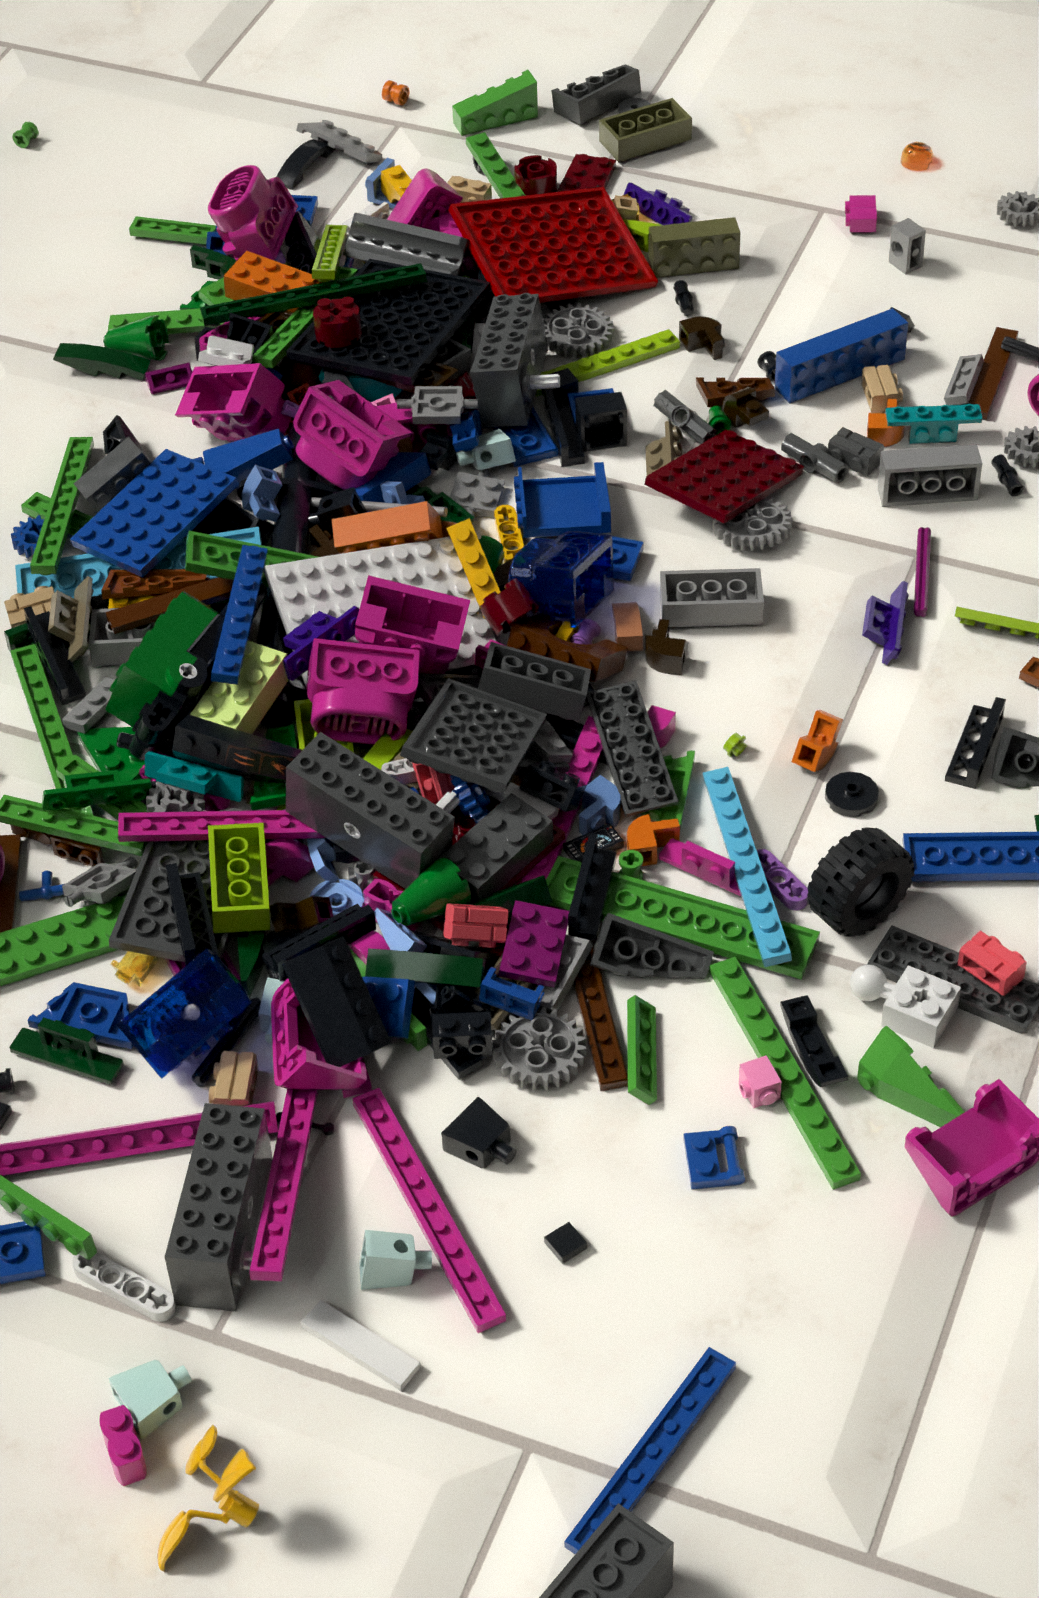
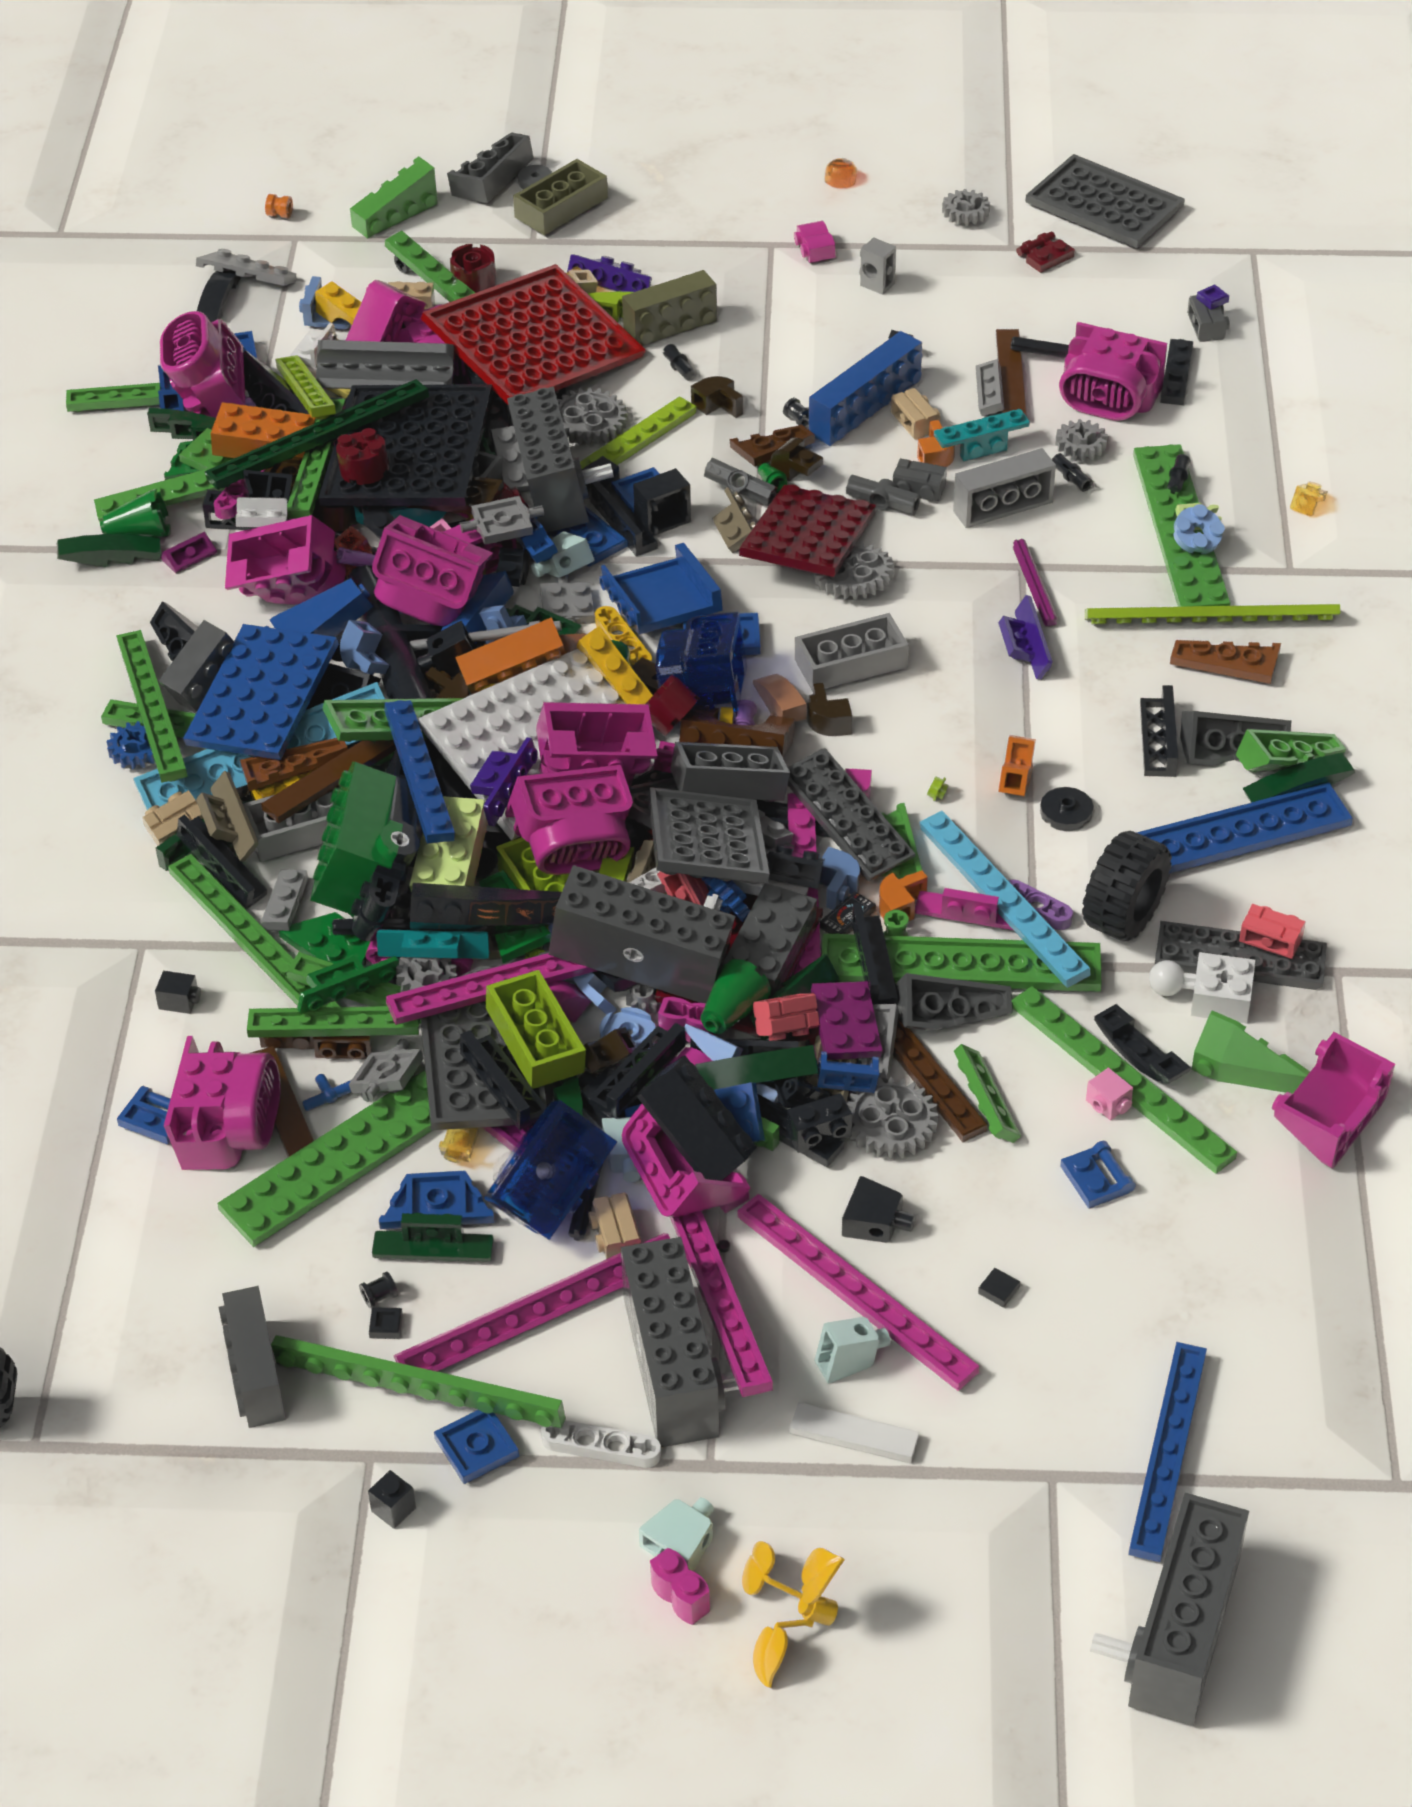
camera: 20 degrees left, 0 degrees up
dark red plate [557,154,616,192] -> none

